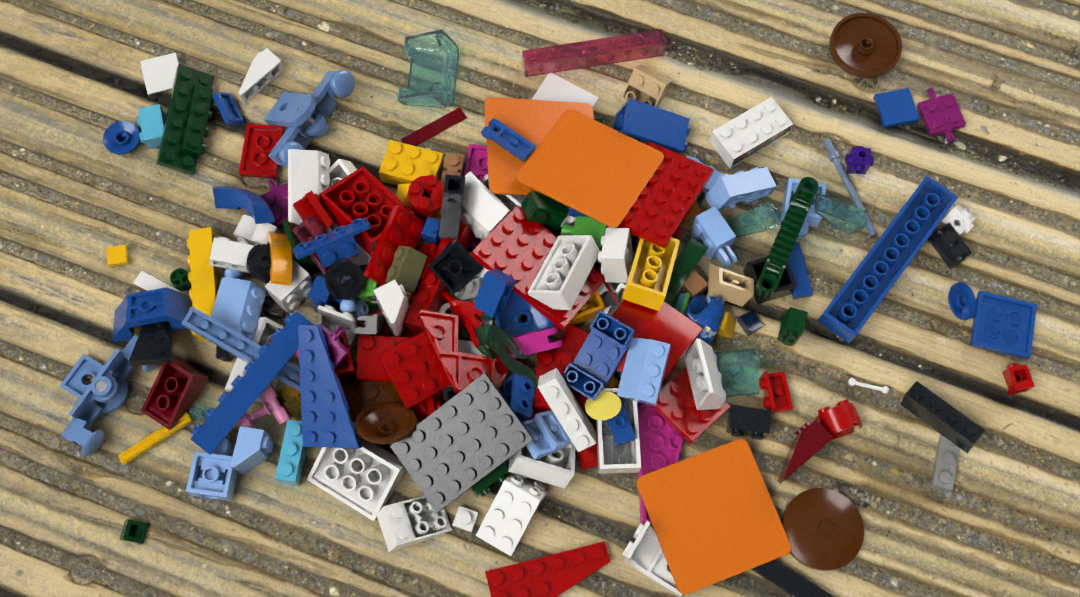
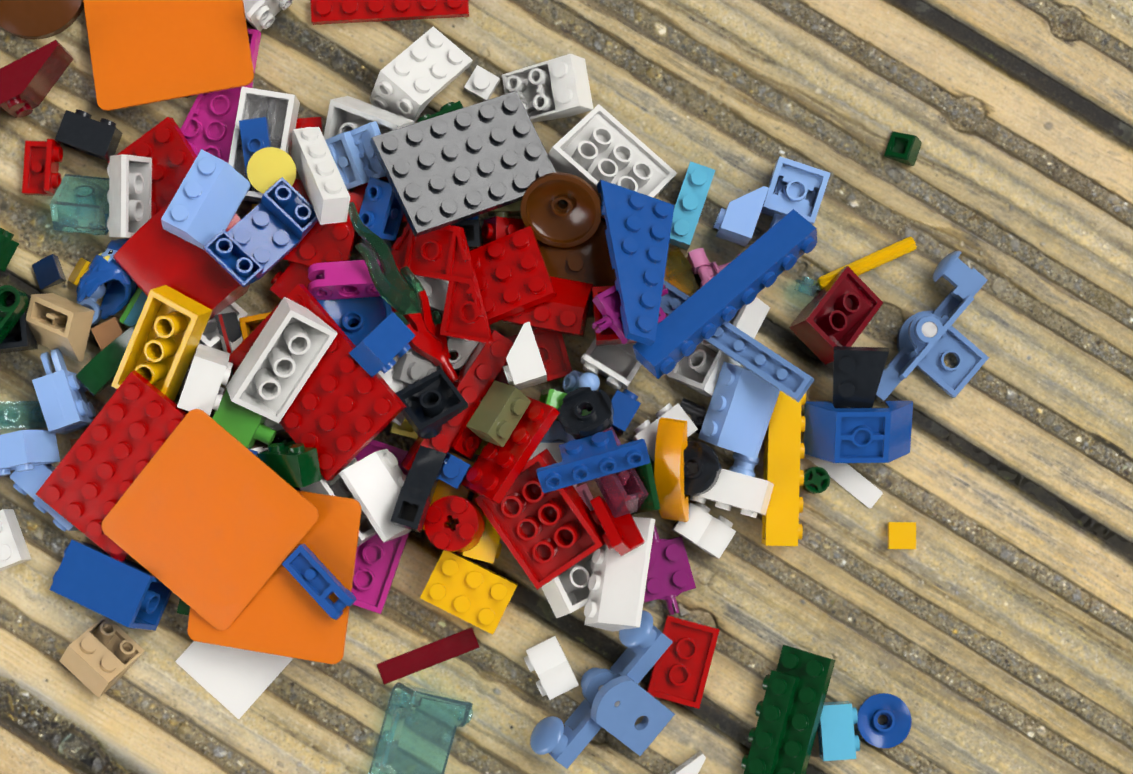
camera: 170 degrees left, 15 degrees up
blue plate [212,92,244,125] -> none
blue brick [213,186,275,224] -> none
light grey hinge [354,314,383,334] -> none
medium nougat piece [441,152,465,185] -> none
clear pink brick [522,29,666,77] -> none
none -> white brick [524,636,579,700]

